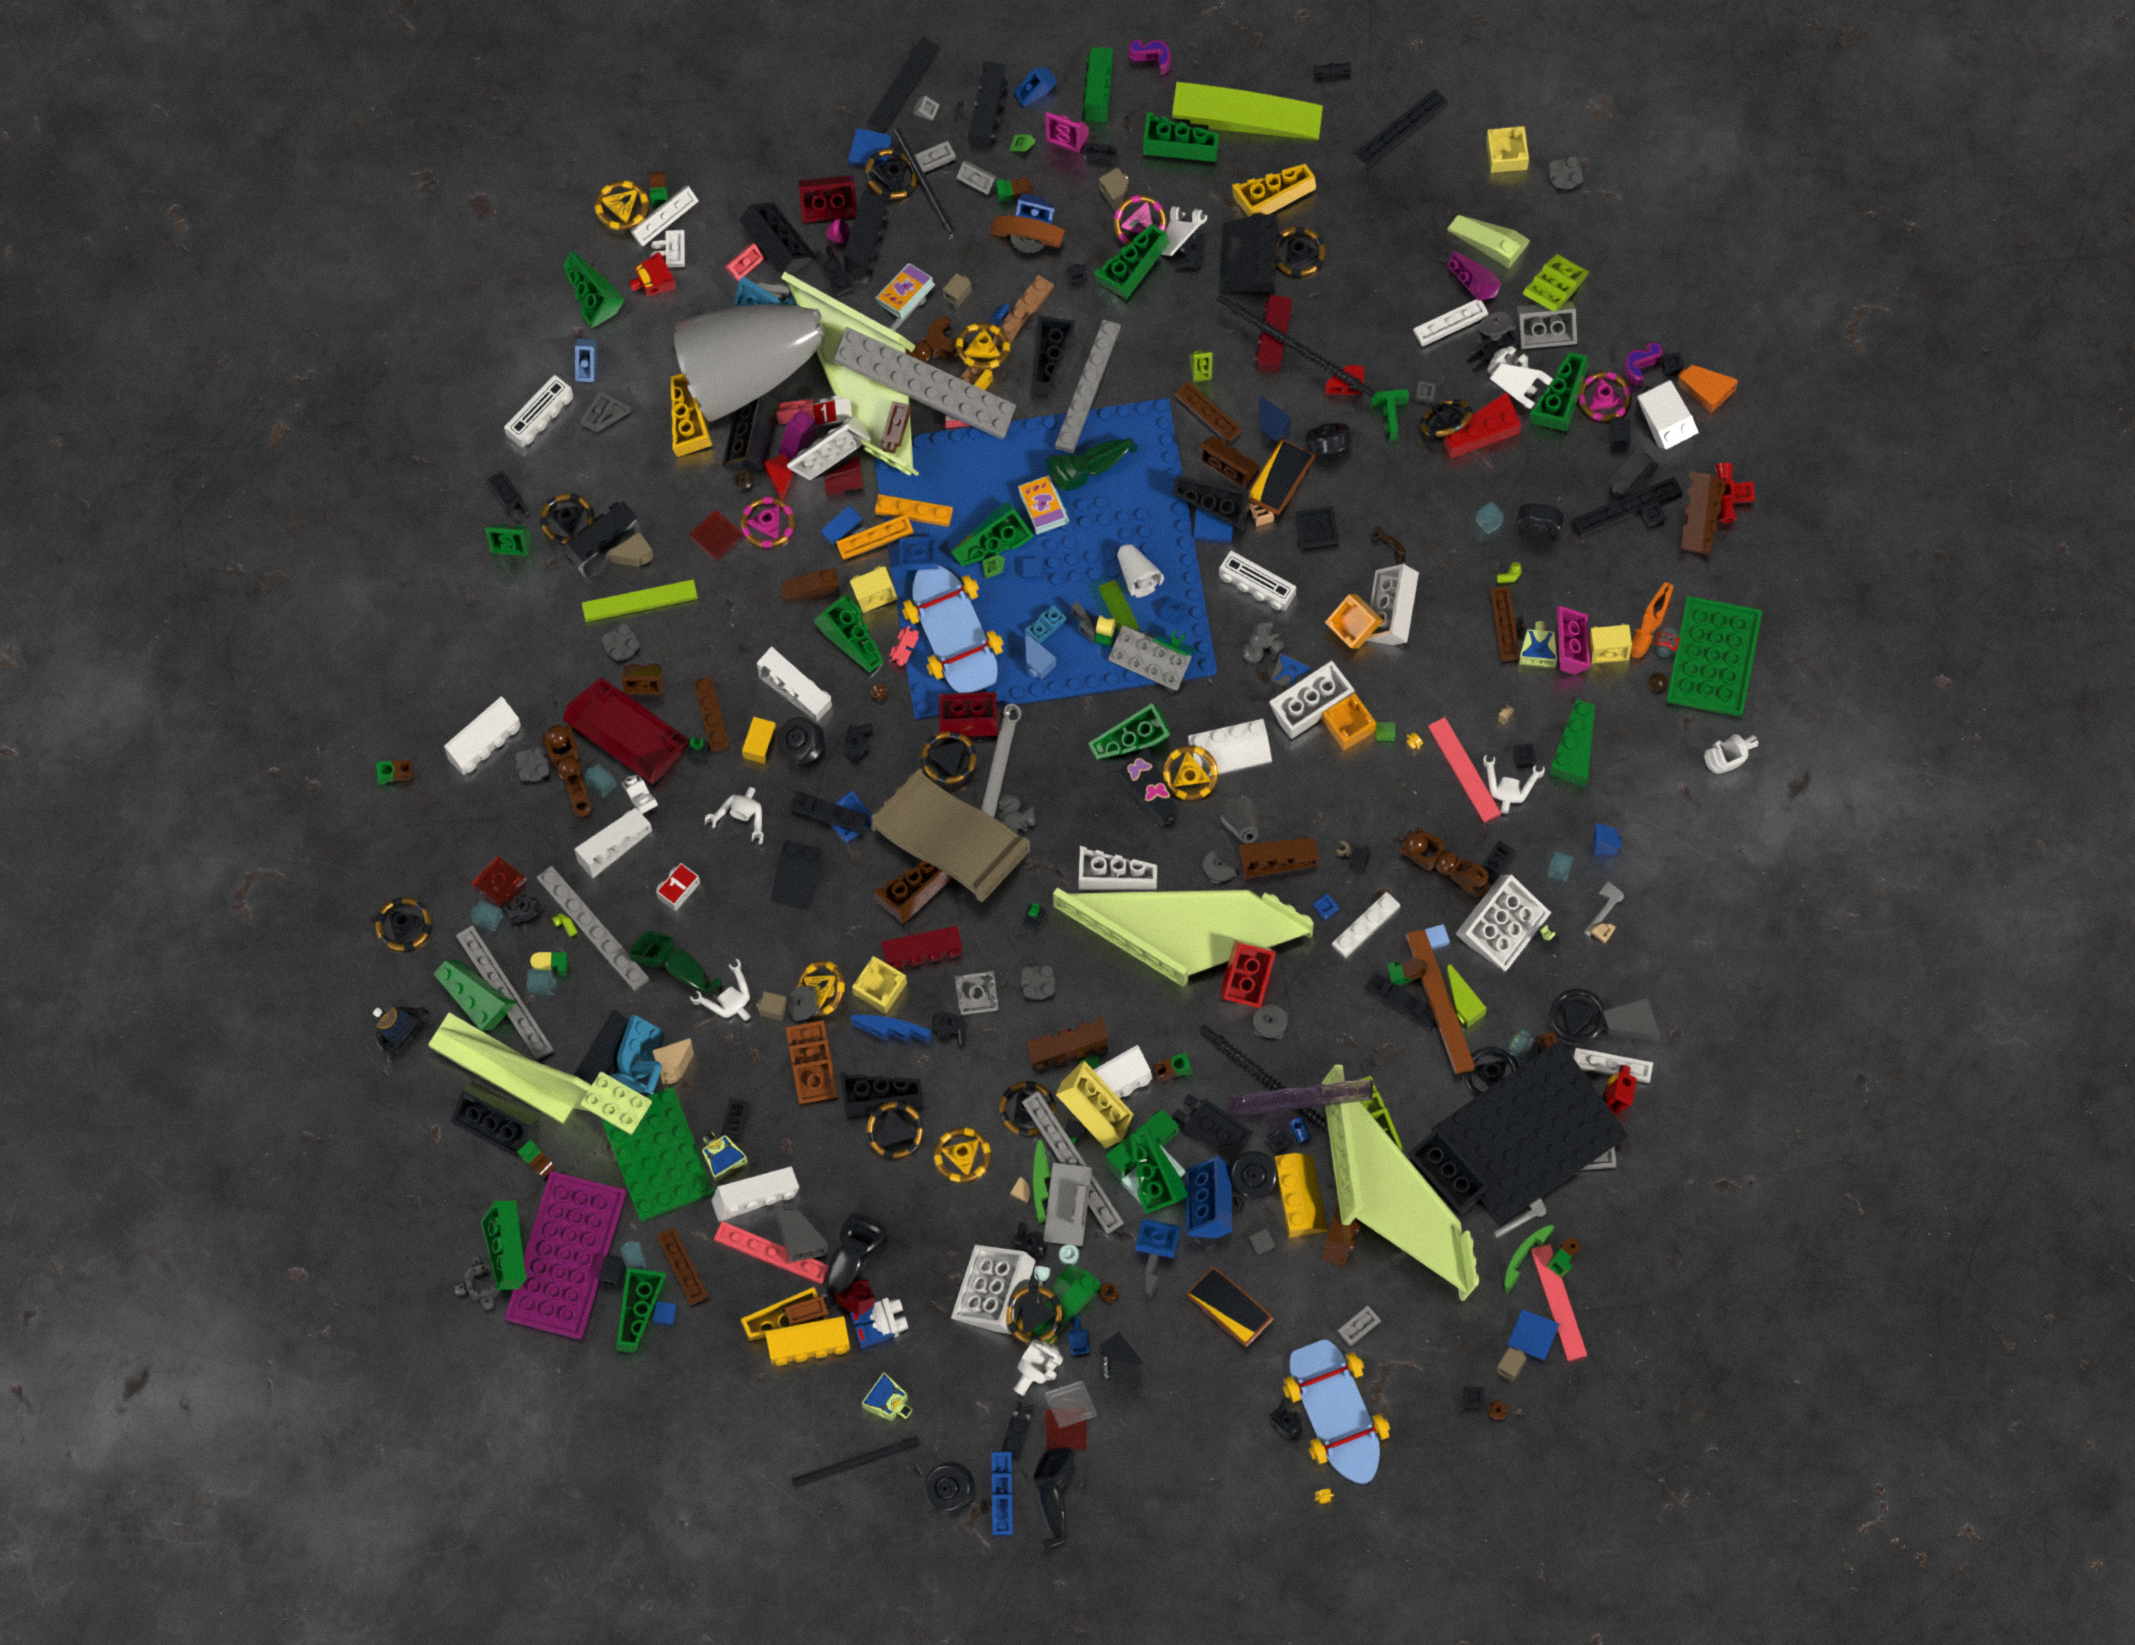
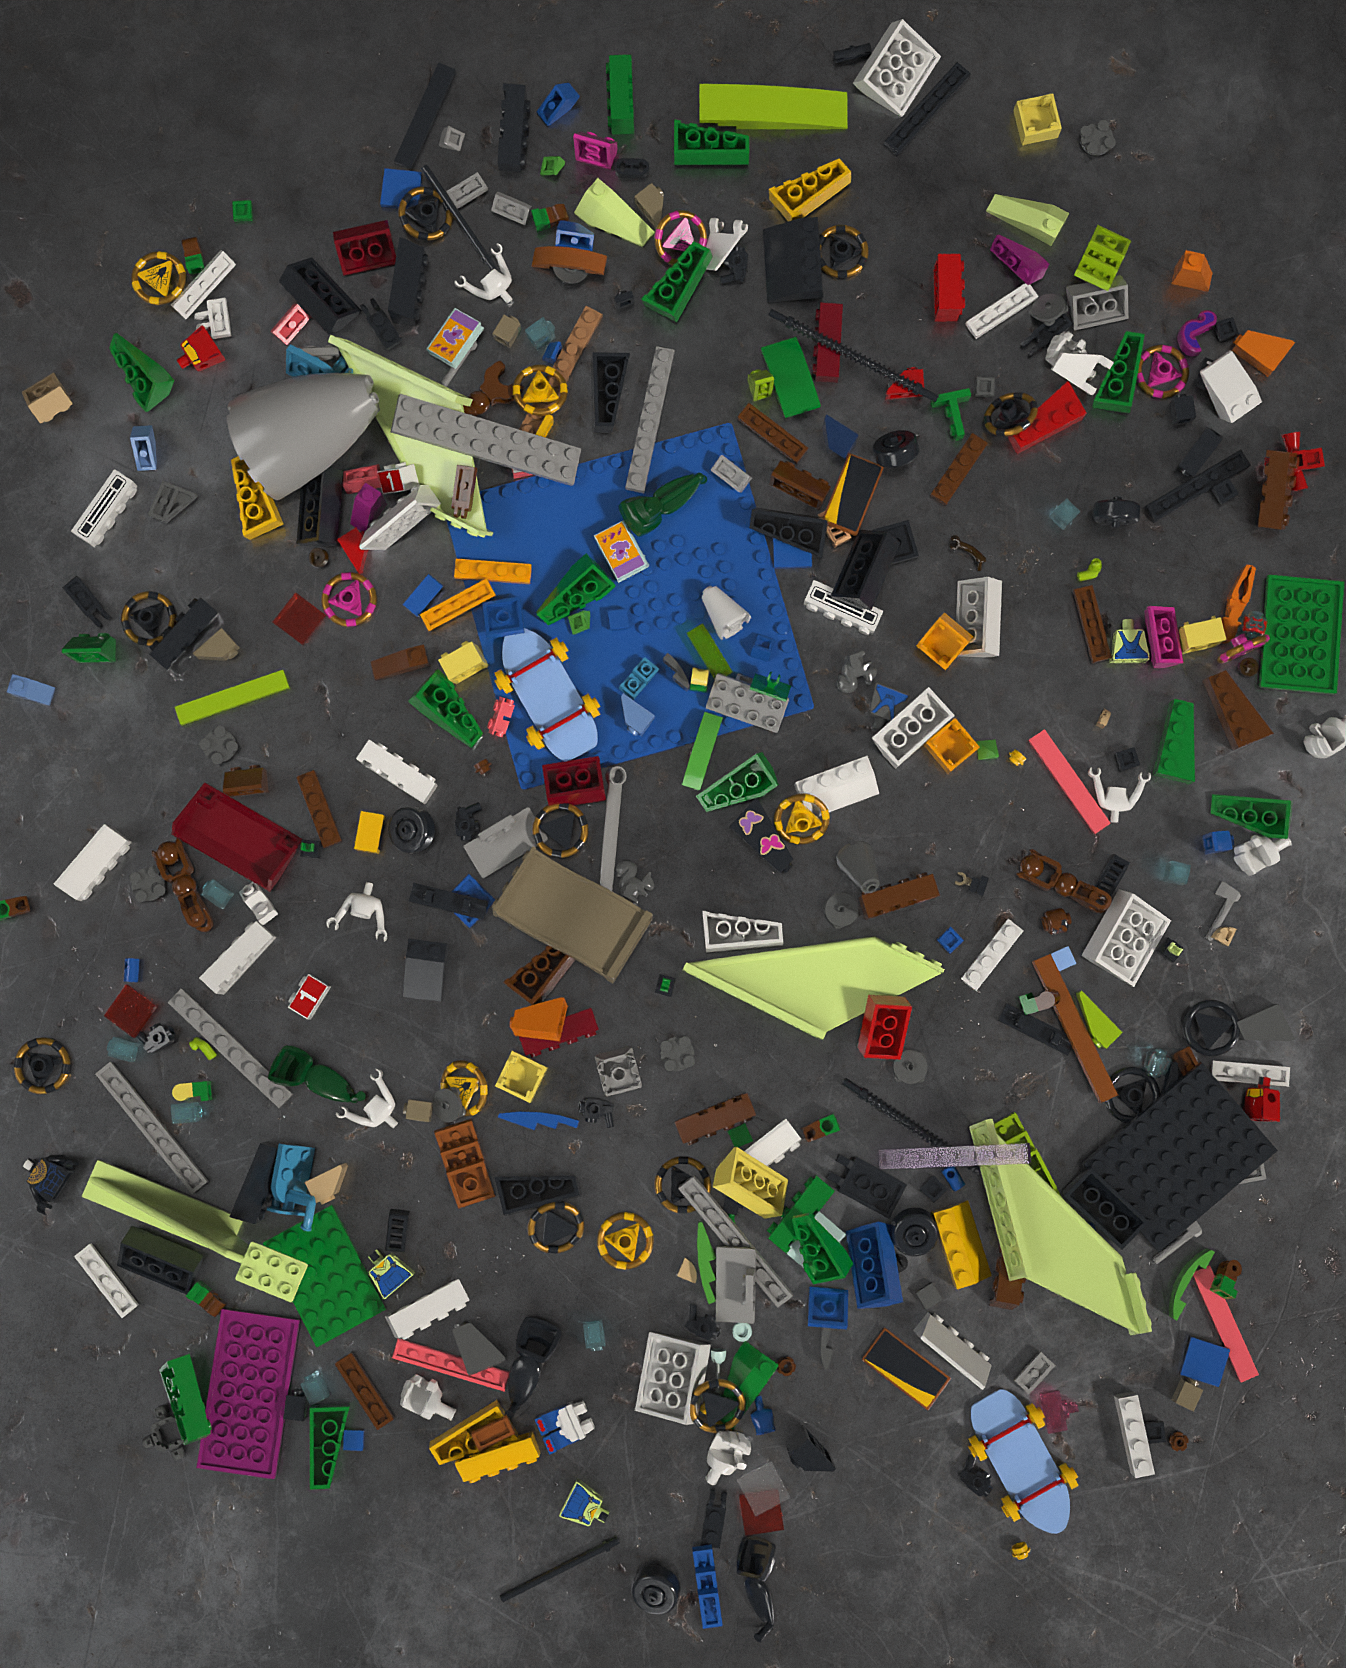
camera: 10 degrees left, 15 degrees up
green wedge [434,960,517,1031] -> none
dark red slope [824,457,863,496] -> none
dark pink cone [826,219,850,244] -> none
dark red slope [834,1279,876,1316] -> none
magenta animal [1128,39,1171,76] -> none
none -> medium blue slope [7,674,55,706]
none -> tan slope [22,372,73,424]
none -> white plate [74,1243,139,1318]
none -> blue piece [124,958,140,982]
none -> green tile [232,200,253,222]
none -> white piece [400,1374,456,1421]
none -> white piece [454,243,512,304]
none -> light grey bracket [464,807,548,878]
none -> orange slope [510,997,568,1041]
none -> clear light blue brick [525,317,556,350]
none -> yellowish green wedge [574,178,655,247]
none -> clear light blue brick [583,1320,606,1351]
none -> bright green slope [682,712,723,790]
none -> light grey plate [711,455,752,493]
none -> green slope [761,337,821,418]
none -> black slope [831,530,900,610]
none -> white slope [853,19,941,117]
none -> white slope [913,1312,992,1390]
none -> reddish brown plate [930,433,988,506]
none -> red brick [933,254,965,322]
none -> clear pink hinge [1039,1390,1079,1434]
none -> reddish brown head [1041,908,1072,935]
none -> white brick [1114,1391,1155,1478]
none -> orange slope [1172,250,1212,292]
none -> reddish brown wedge [1203,670,1274,750]
none -> green wedge [1211,794,1293,839]
none -> piece [1217,634,1270,664]
none -> white piece [1234,835,1291,876]

